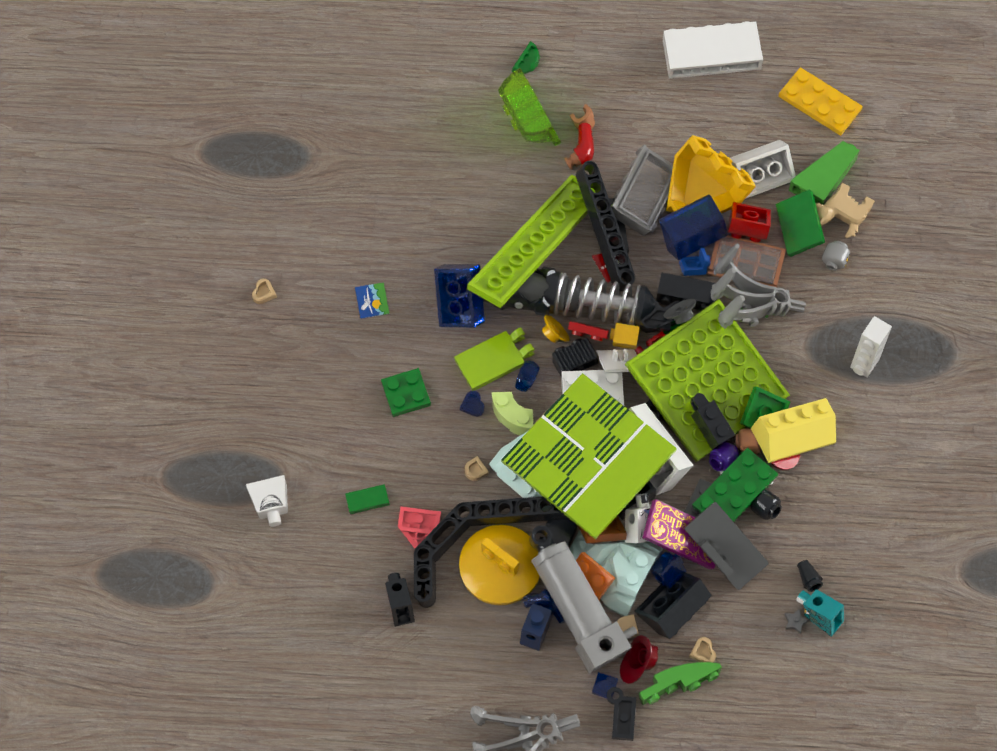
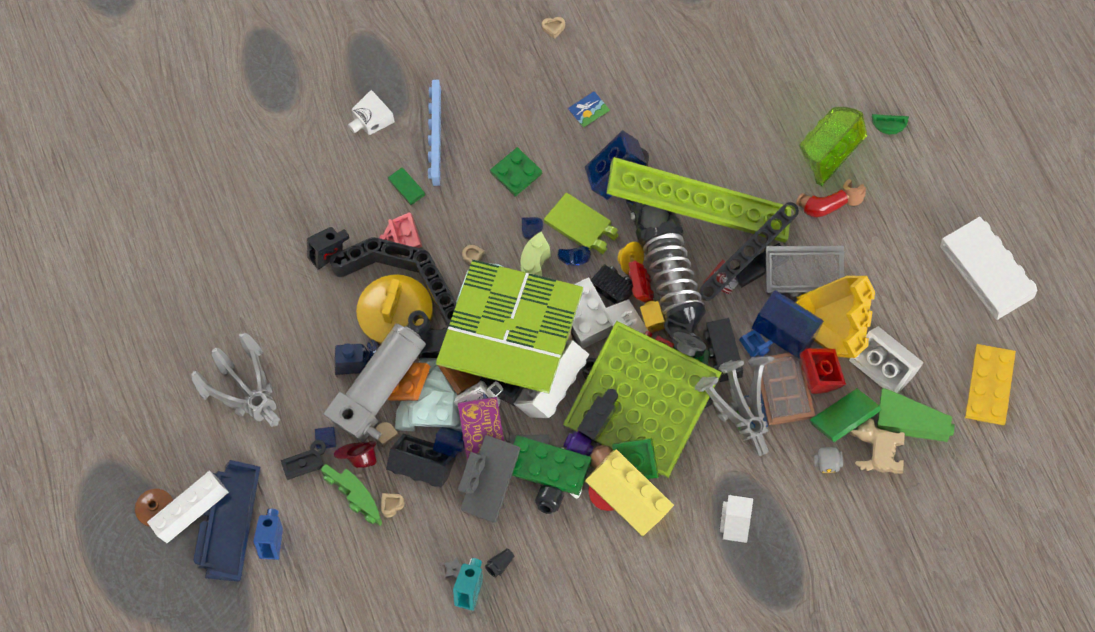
camera: 70 degrees right, 0 degrees up
none -> light blue plate [428,80,441,186]

